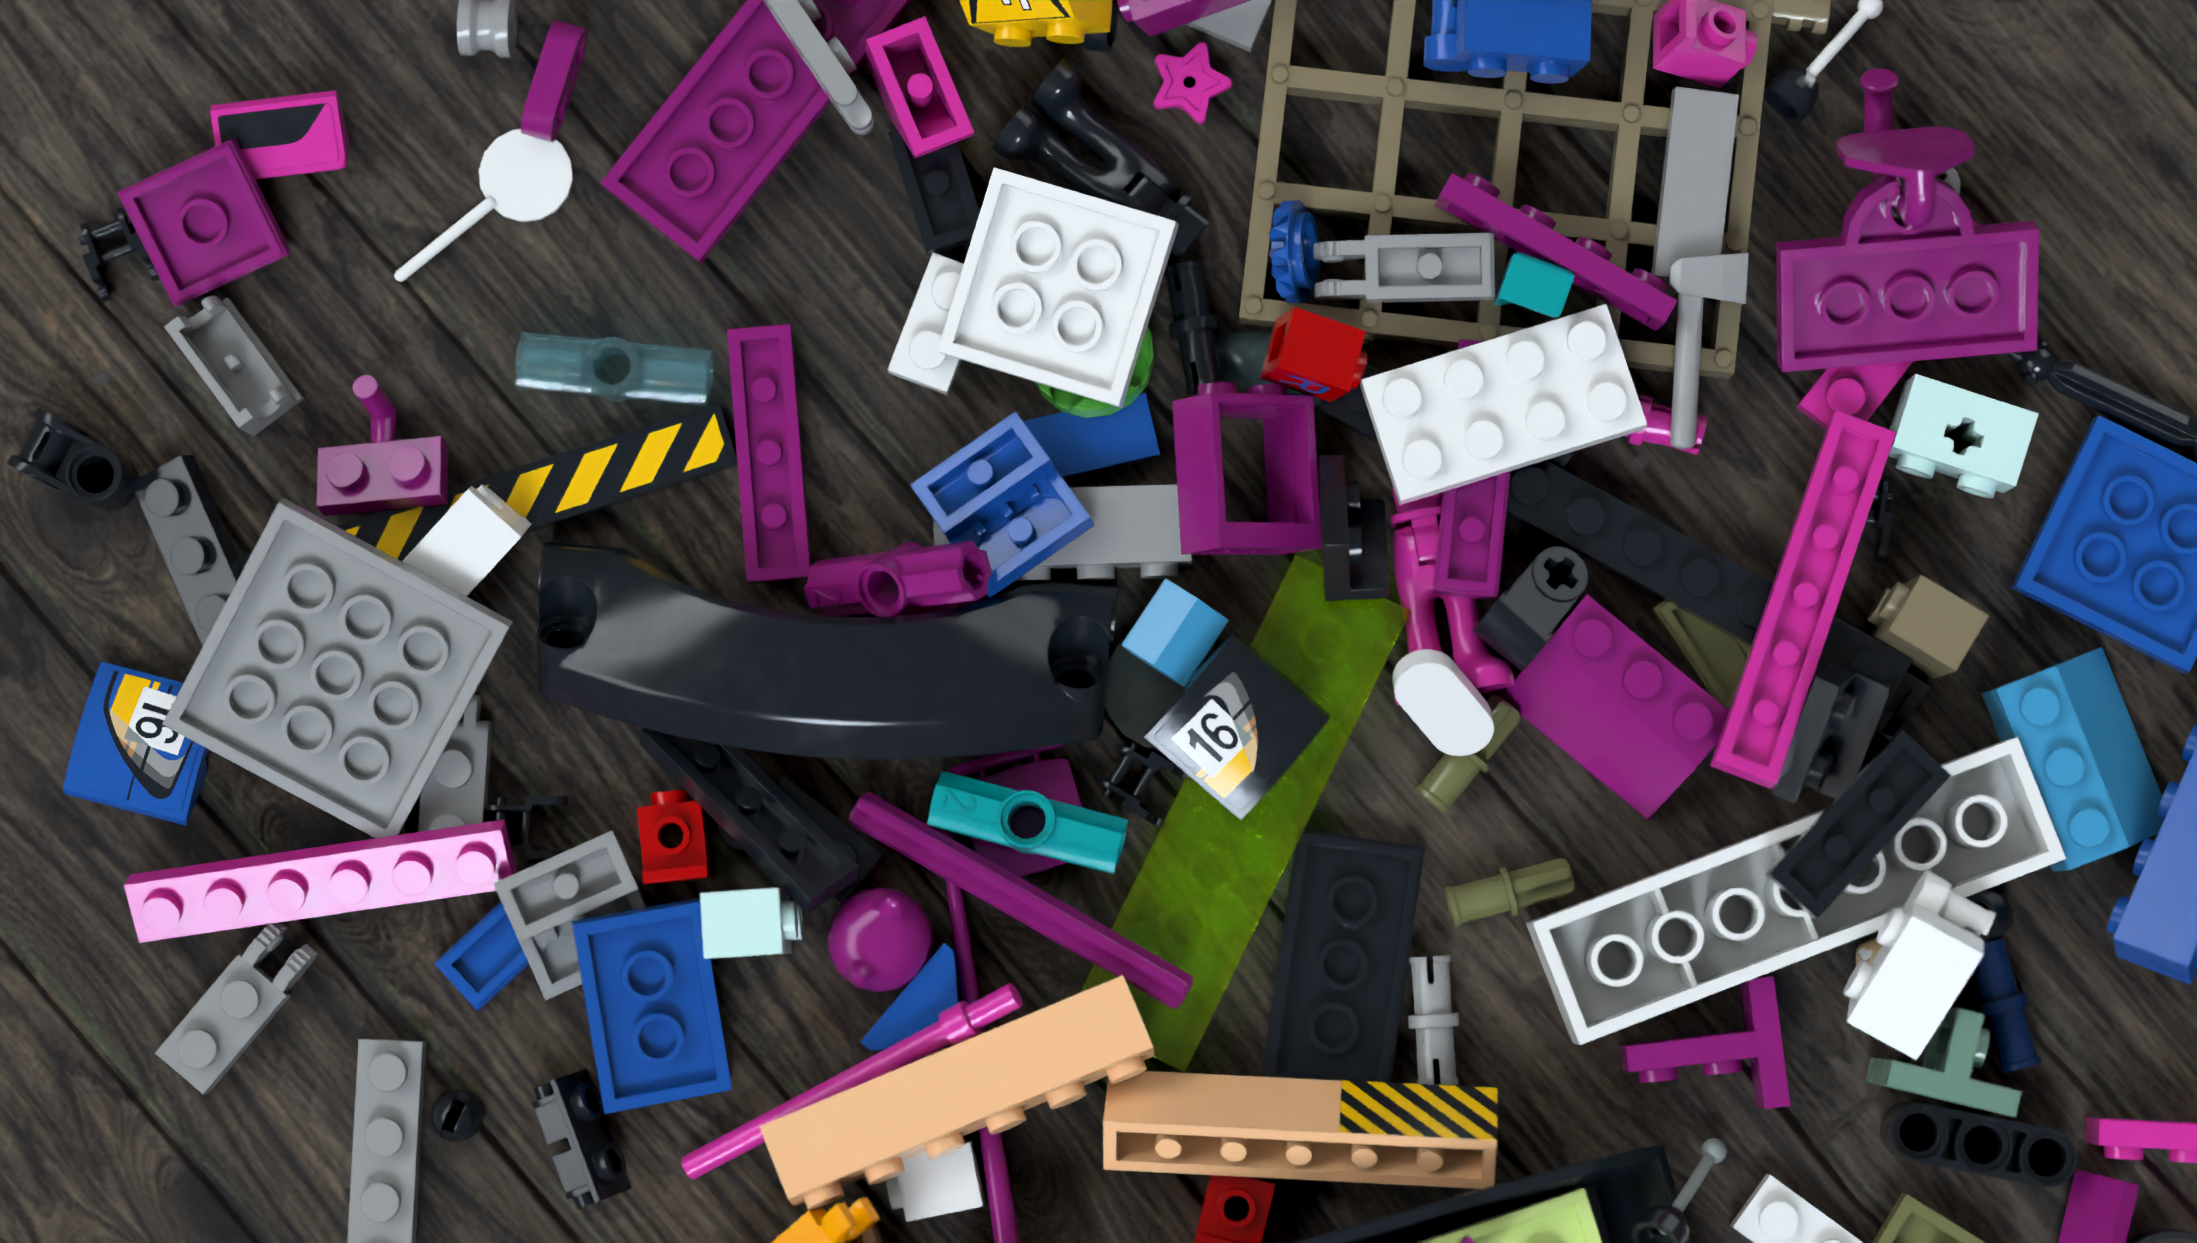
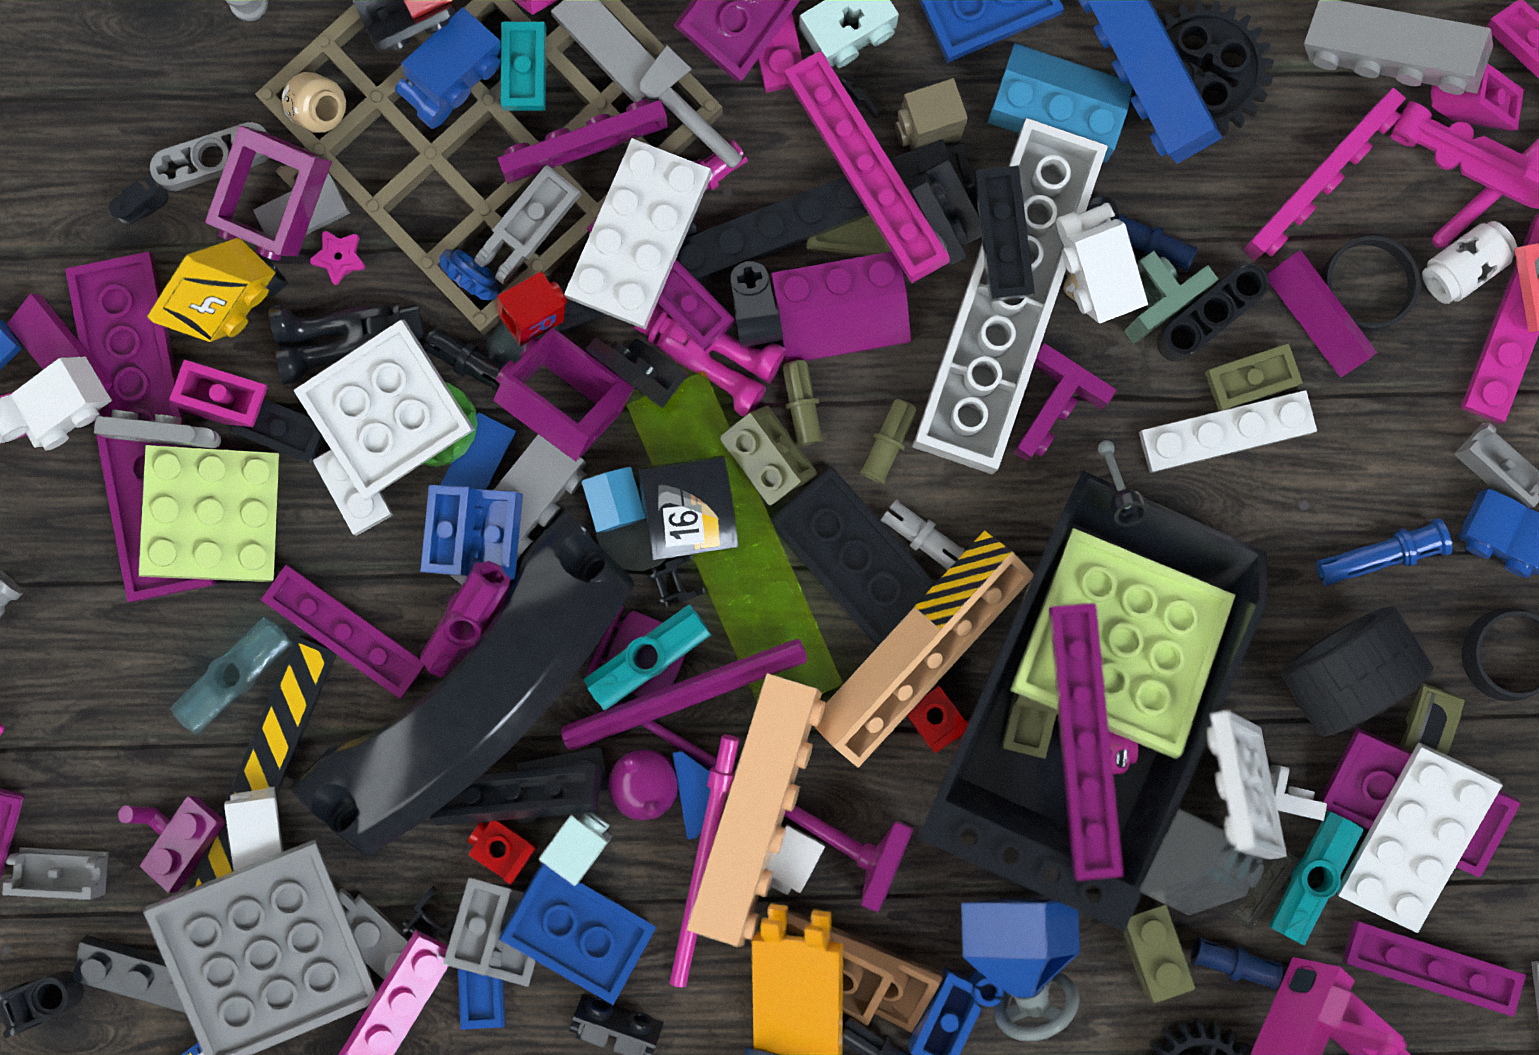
camera: 60 degrees left, 0 degrees up
white piece [394,129,573,282] -> none
magenta beam [521,20,588,142] -> none
white tile [1393,649,1494,756] -> none
teal slope [1492,252,1575,318] -> none
none -> yellowish green plate [139,445,279,582]
none -> teal plate [501,22,546,111]
none -> olive bracket [720,406,818,505]

